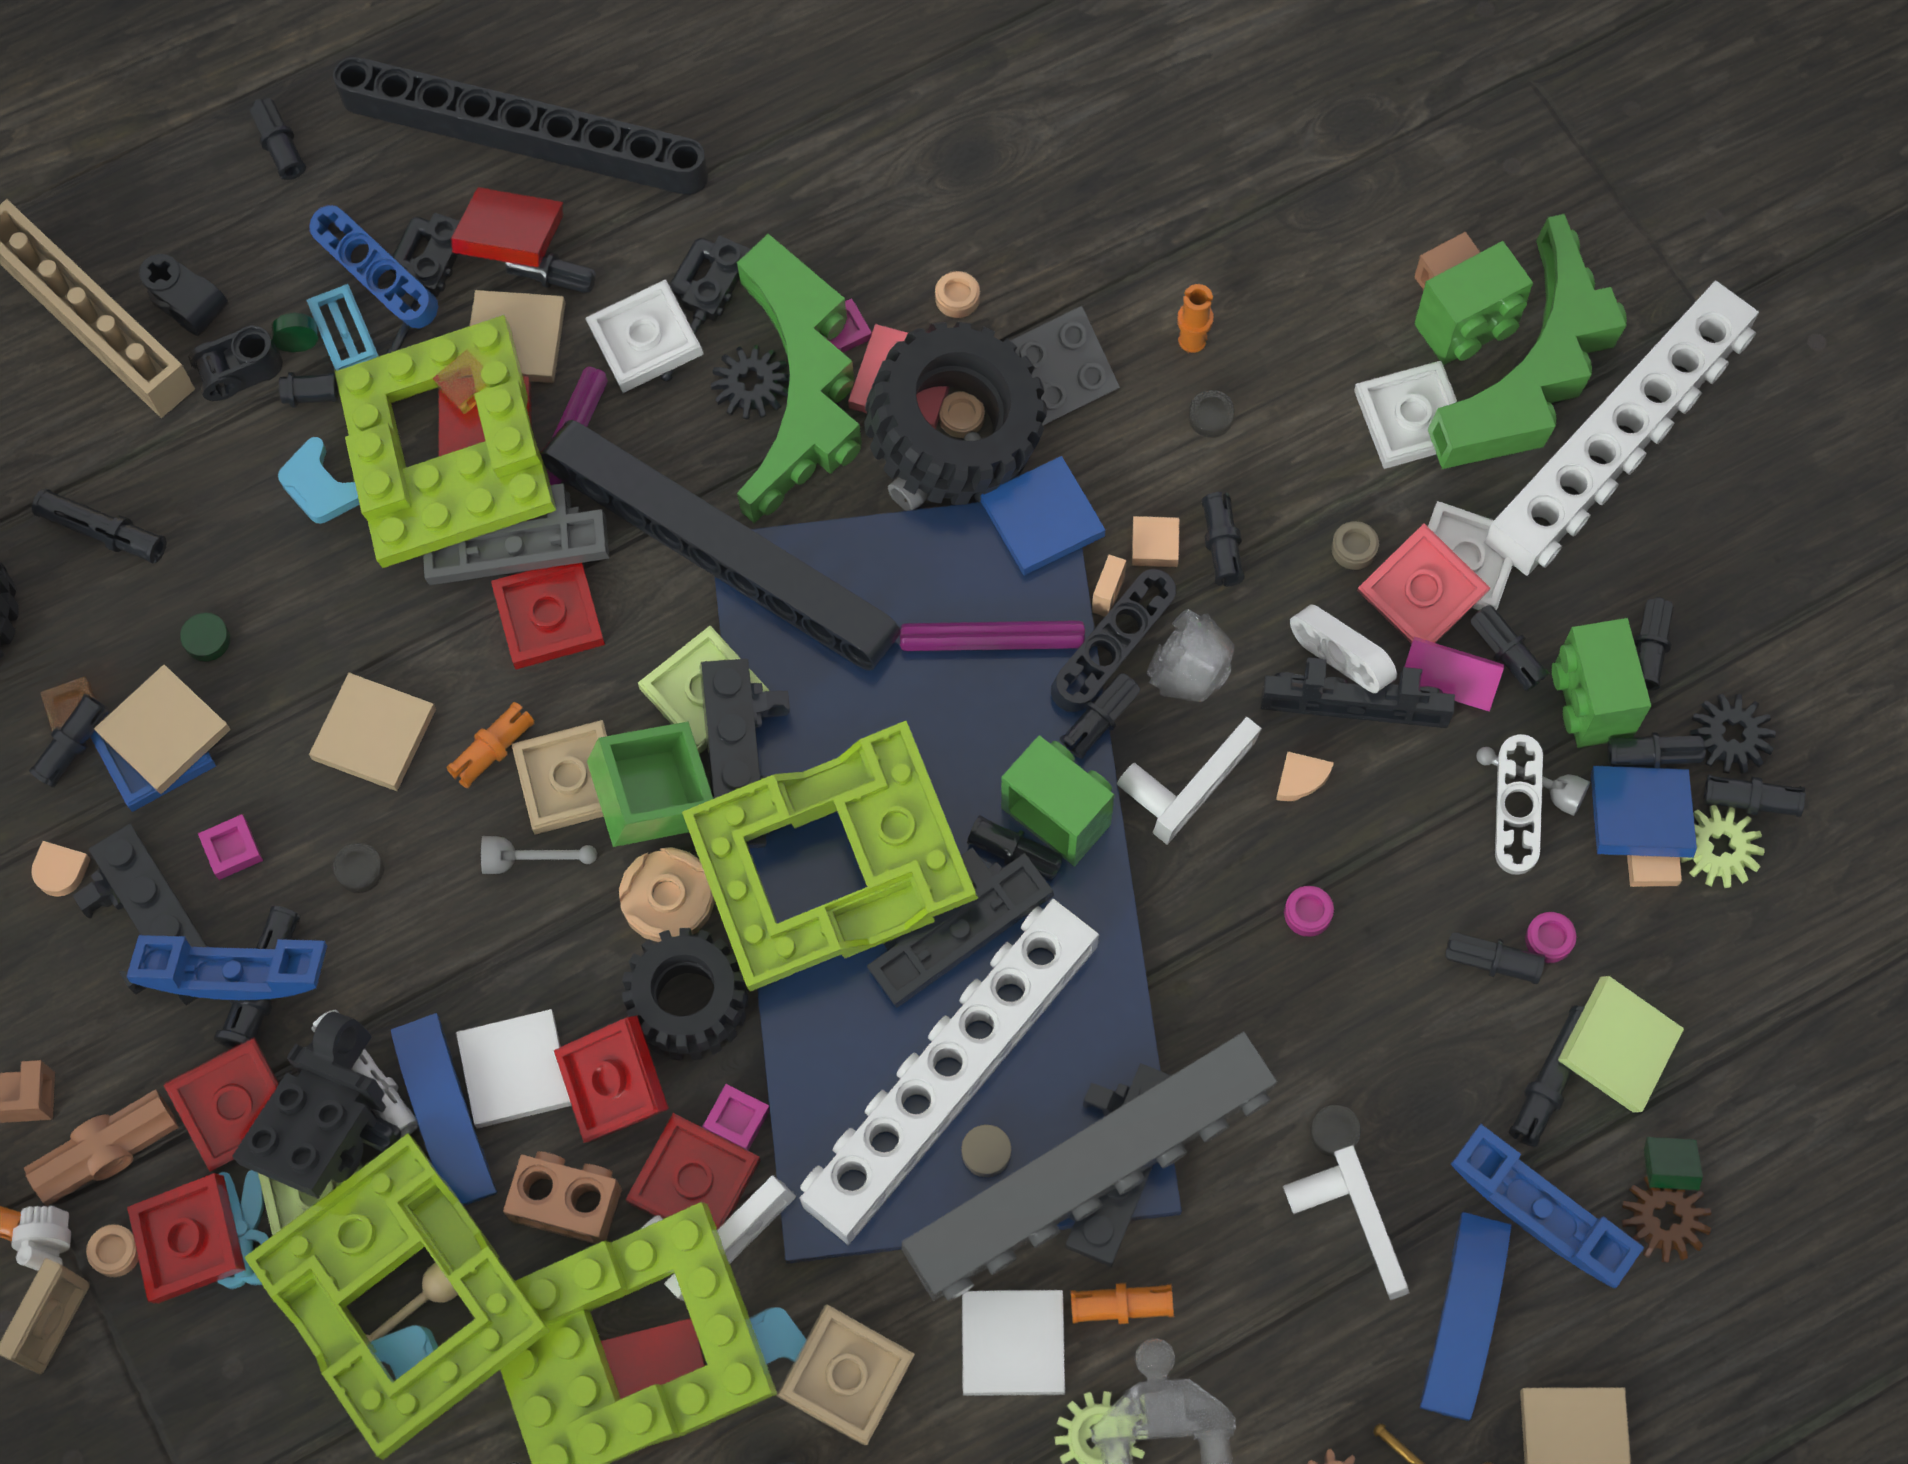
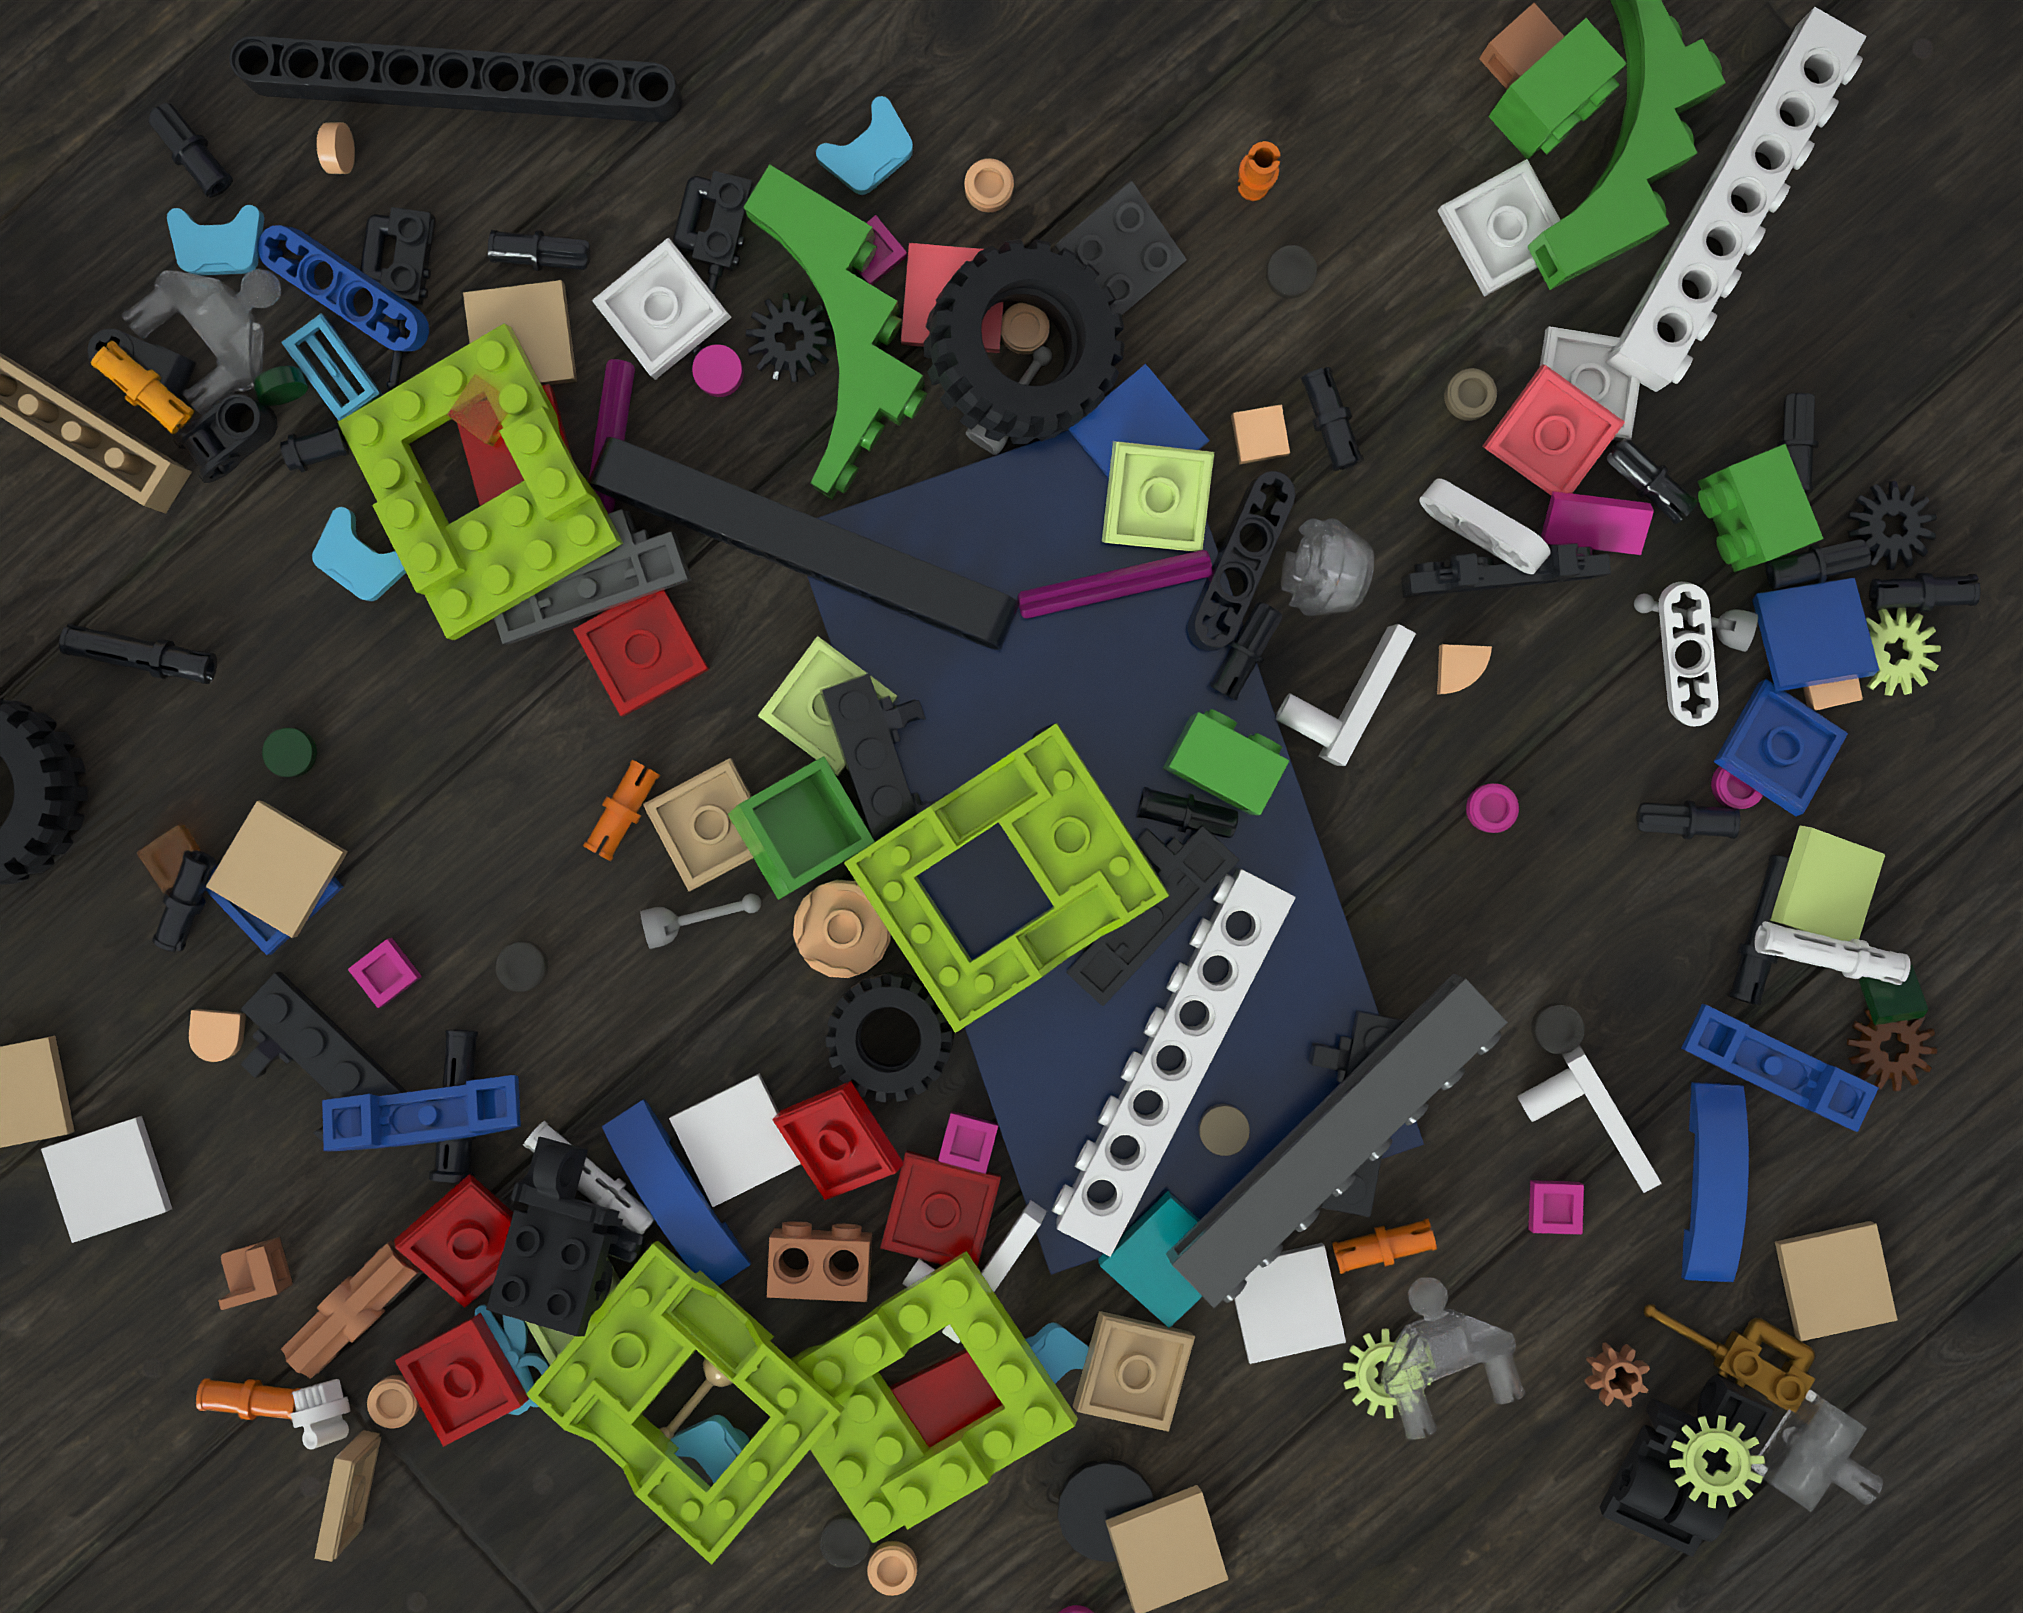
camera: 15 degrees left, 20 degrees up
tan tile [309,673,436,791] -> none
red tile [451,187,563,268] -> none
light nougat tile [1092,554,1126,617] -> none
none -> light orange pin [91,341,194,434]
none -> clear connector [121,269,281,416]
none -> medium azure piece [167,205,265,276]
none -> light nougat tile [317,122,355,174]
none -> dark pink tile [692,345,744,397]
none -> medium azure piece [816,96,913,195]
none -> teal tile [1098,1191,1202,1328]
none -> yellowish green tile [1102,441,1214,552]
none -> dark pink tile [1529,1180,1584,1234]
none -> blue tile [1714,679,1848,816]
none -> white pin [1755,921,1910,985]

